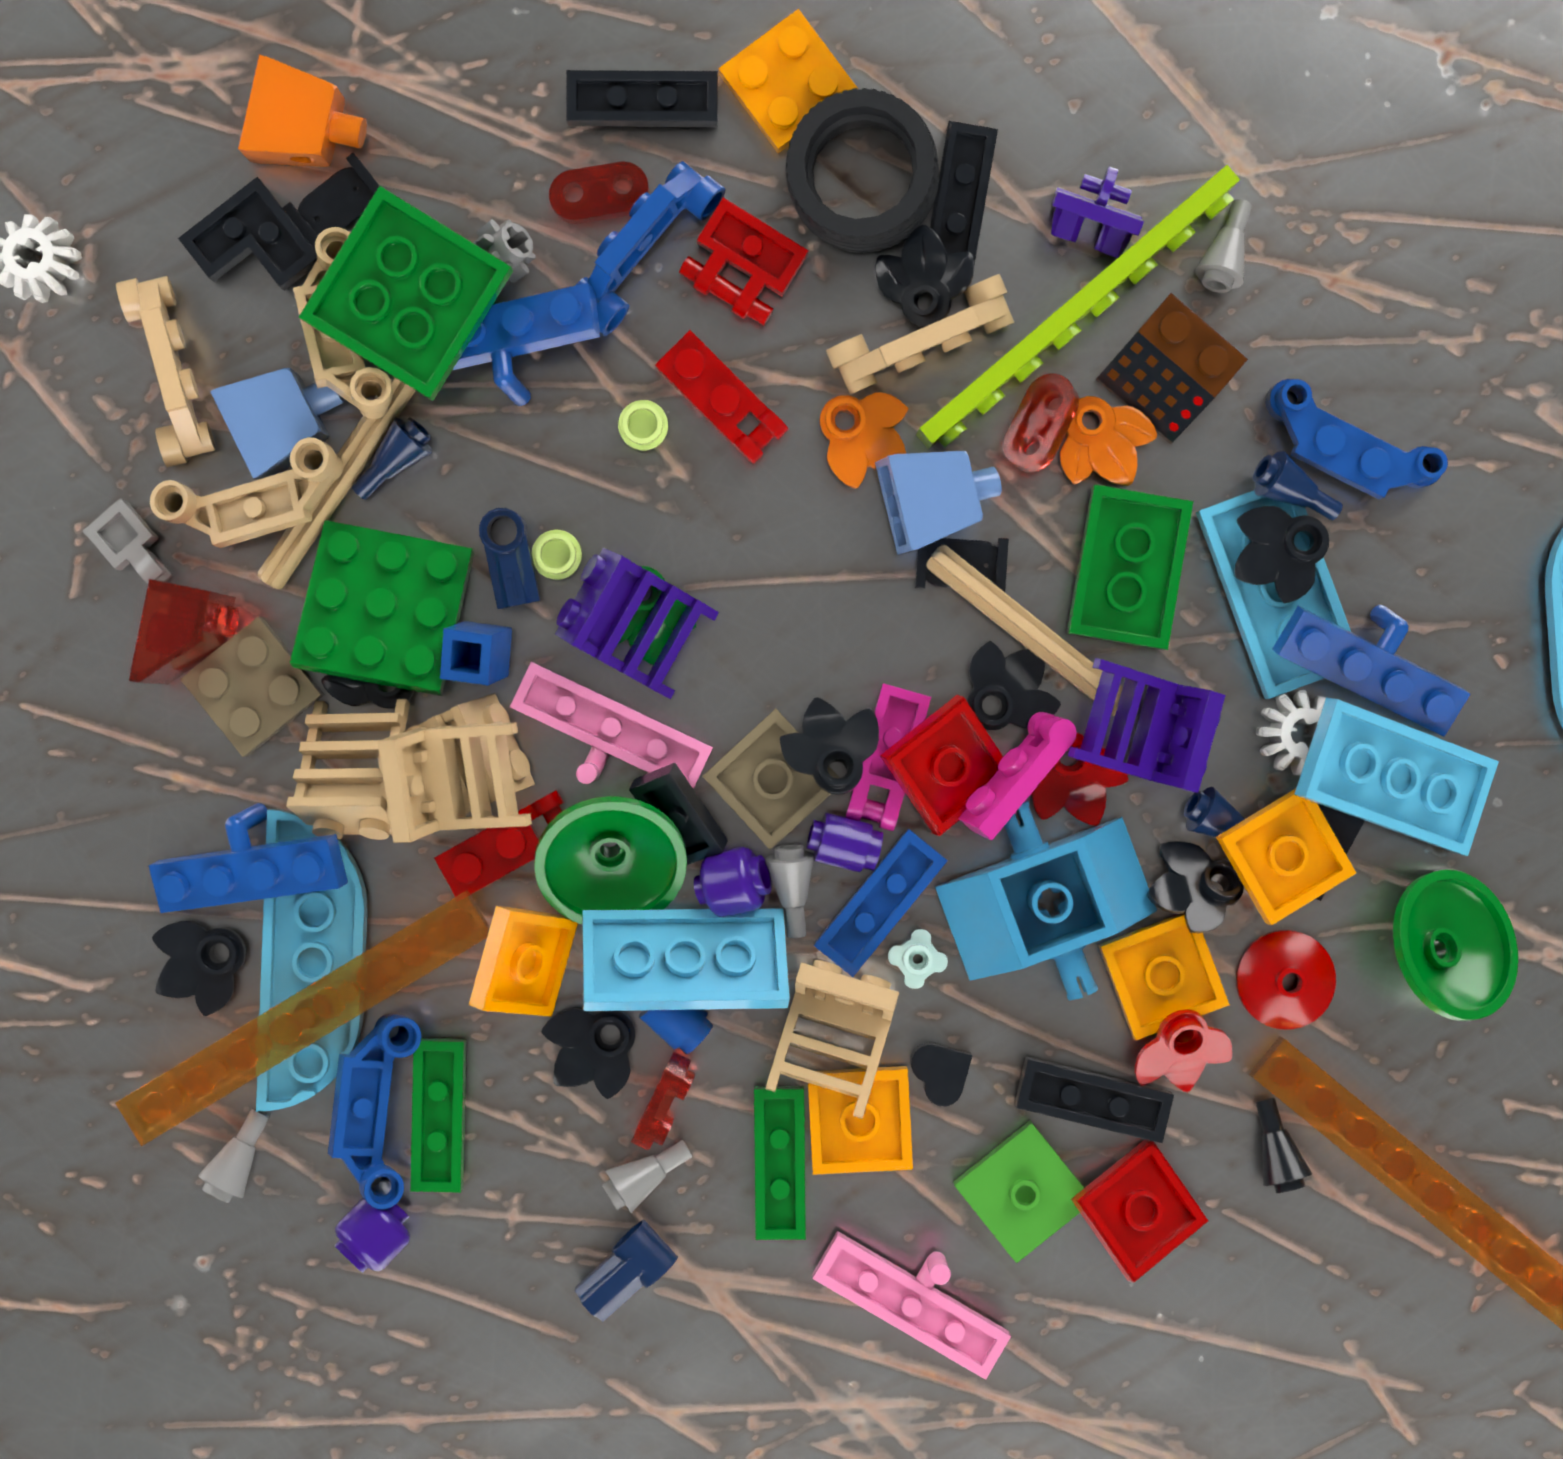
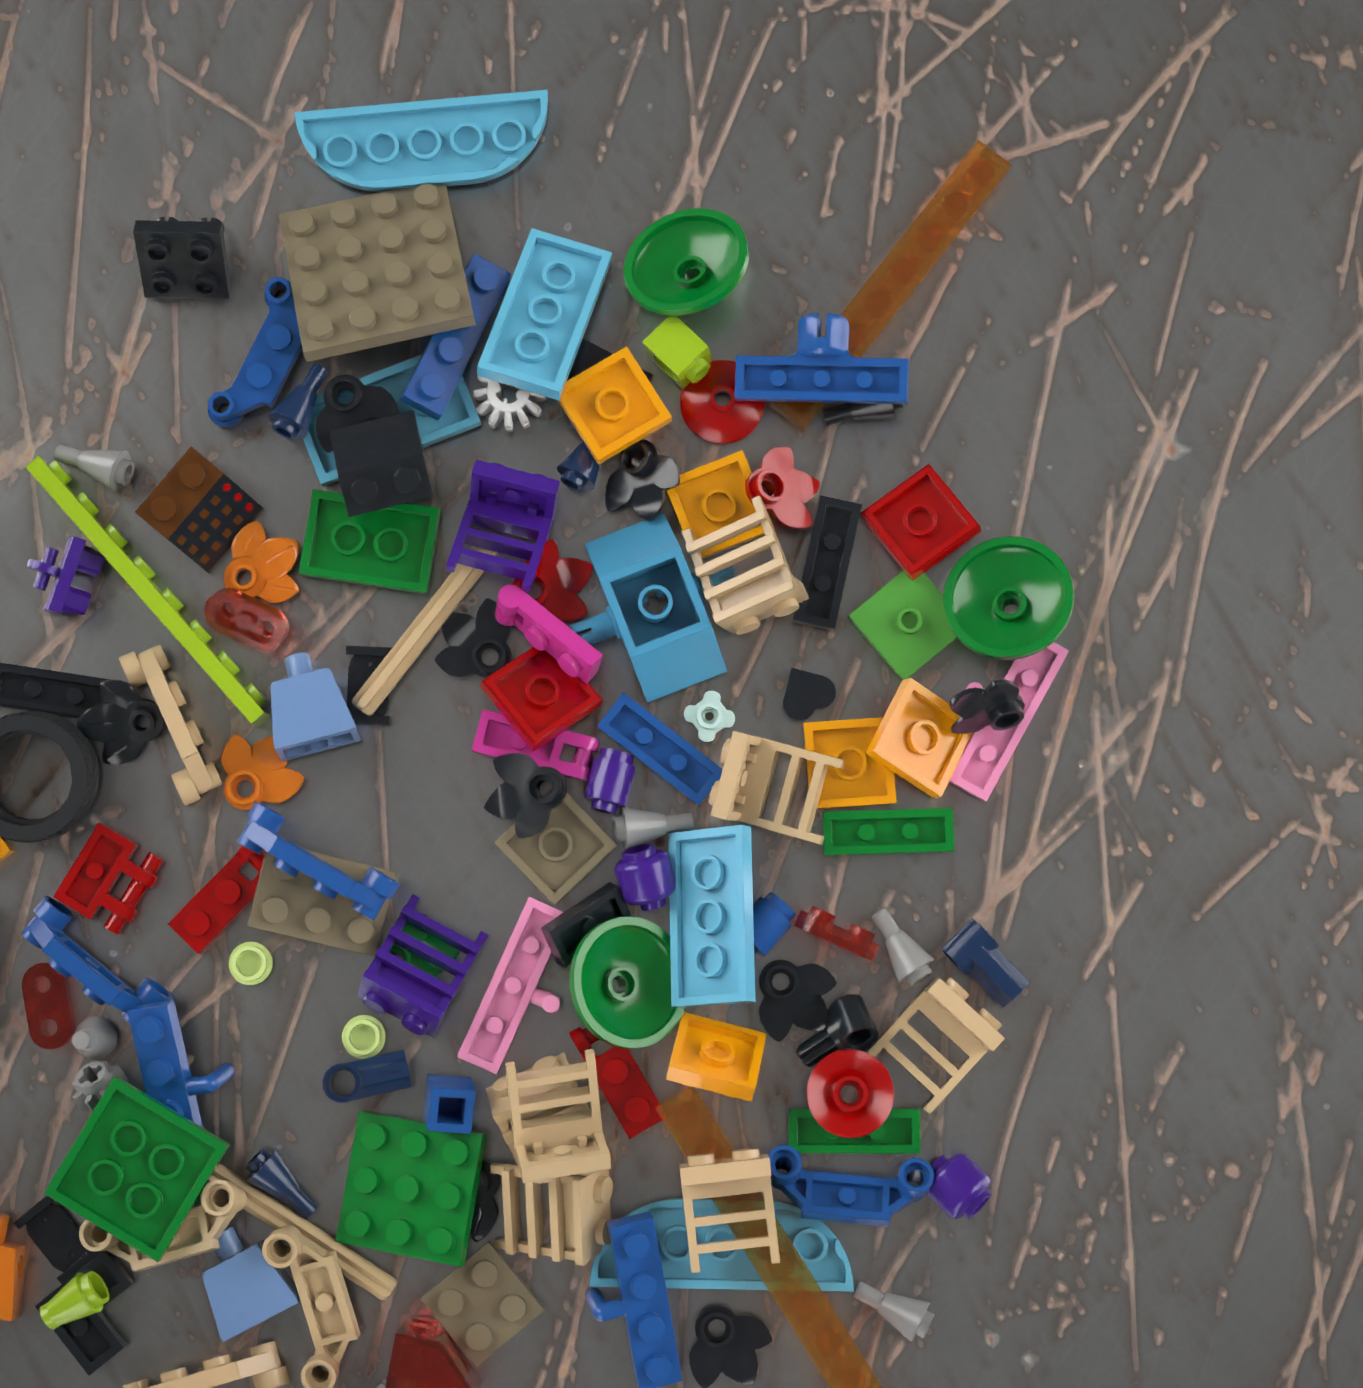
camera: 90 degrees left, 5 degrees down
none -> lime cone [40,1271,109,1330]
none -> light grey cone [72,1016,117,1060]
none -> black plate [133,217,232,299]
none -> blue plate [237,801,400,920]
none -> dark tan plate [247,849,397,956]
none -> dark tan plate [279,184,476,362]
none -> black slope [330,410,435,517]
none -> lime brick [642,316,713,390]
none -> tan plate [679,1148,780,1273]
none -> tan plate [681,496,809,635]
none -> blue plate [734,313,910,404]
none -> black axle [796,994,879,1067]
none -> red dish [806,1049,894,1138]
none -> light orange plate [866,678,973,798]
none -> tan plate [867,978,1005,1115]
none -> green dish [943,536,1074,660]
none -> black plate [949,679,1025,734]

